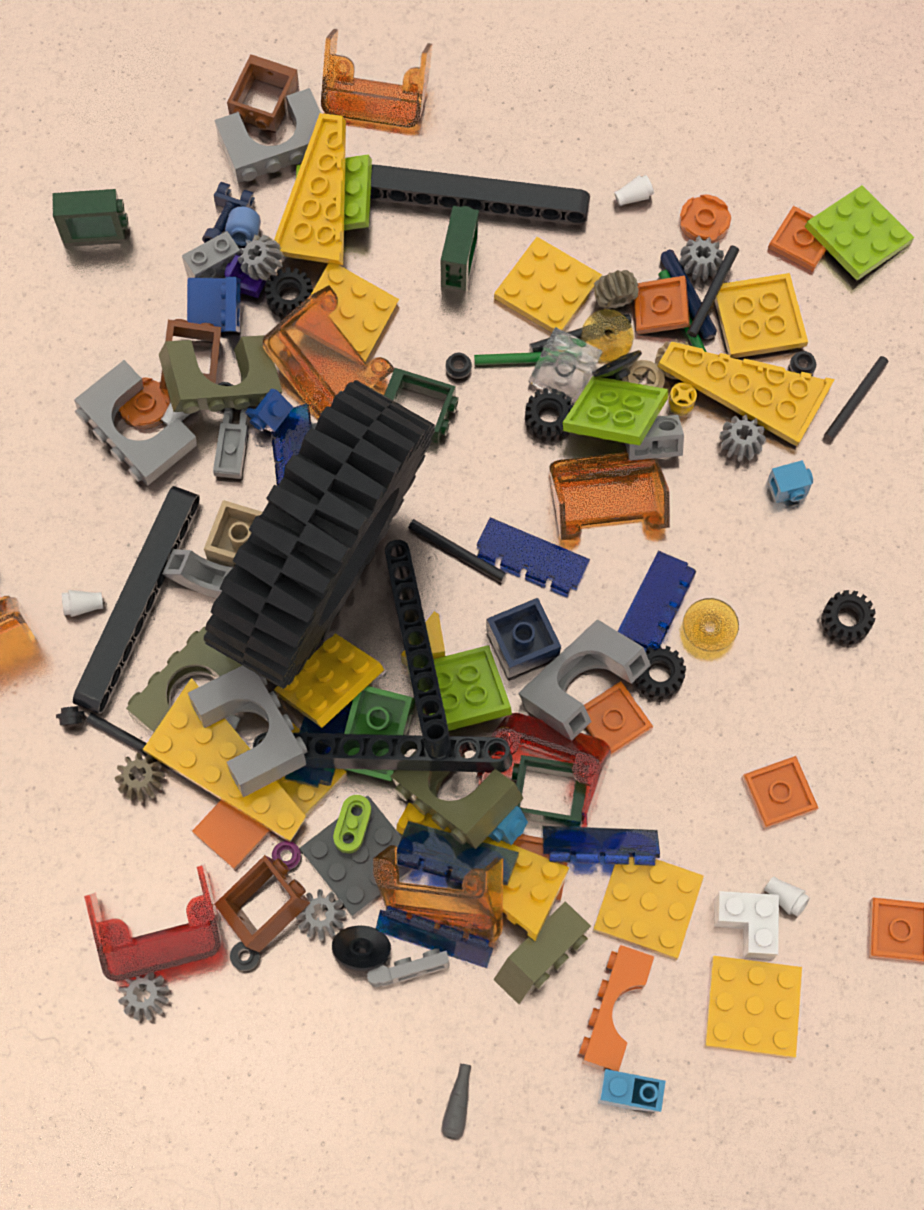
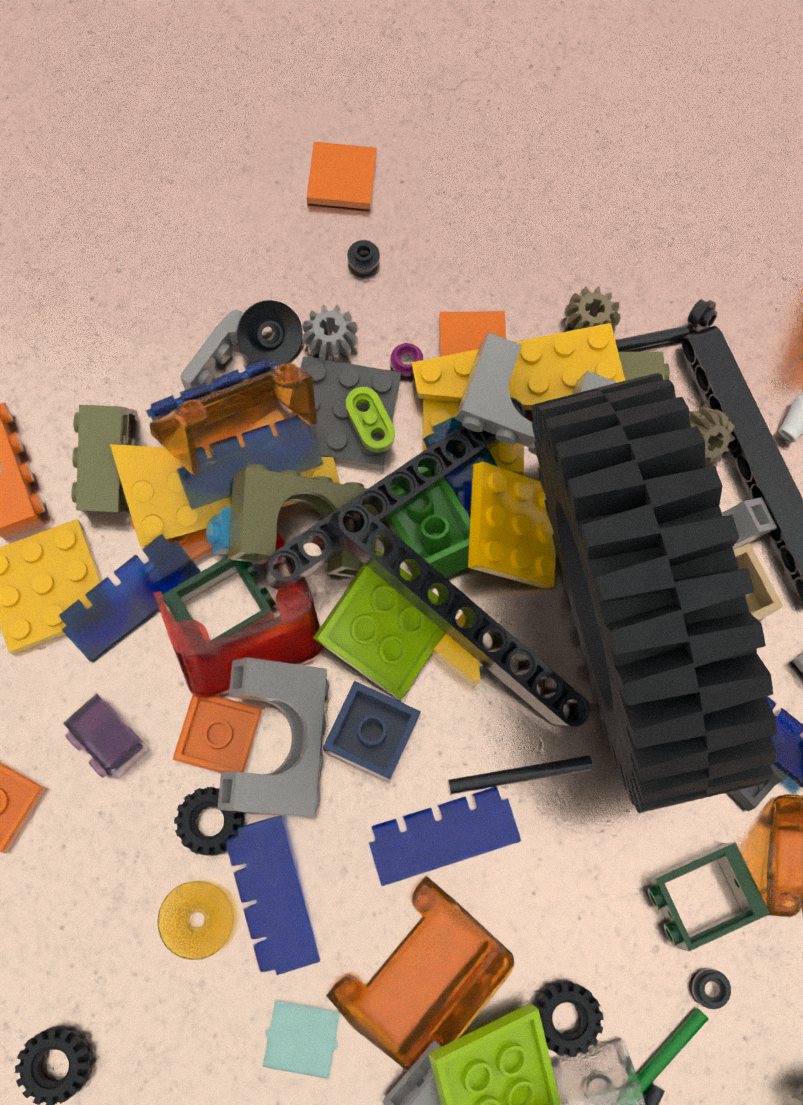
camera: 135 degrees right, 5 degrees up
clear red windscreen [84,864,221,982] -> none
light grey gear [118,969,170,1021] -> none
dark orange window [214,855,310,952] -> none
dark grey piece [441,1063,472,1140] -> none
none -> clear purple brick [63,693,150,779]
none -> clear light blue piece [262,1000,340,1079]
none -> orange tile [307,142,377,210]
none -> dark tan gear [689,406,735,467]

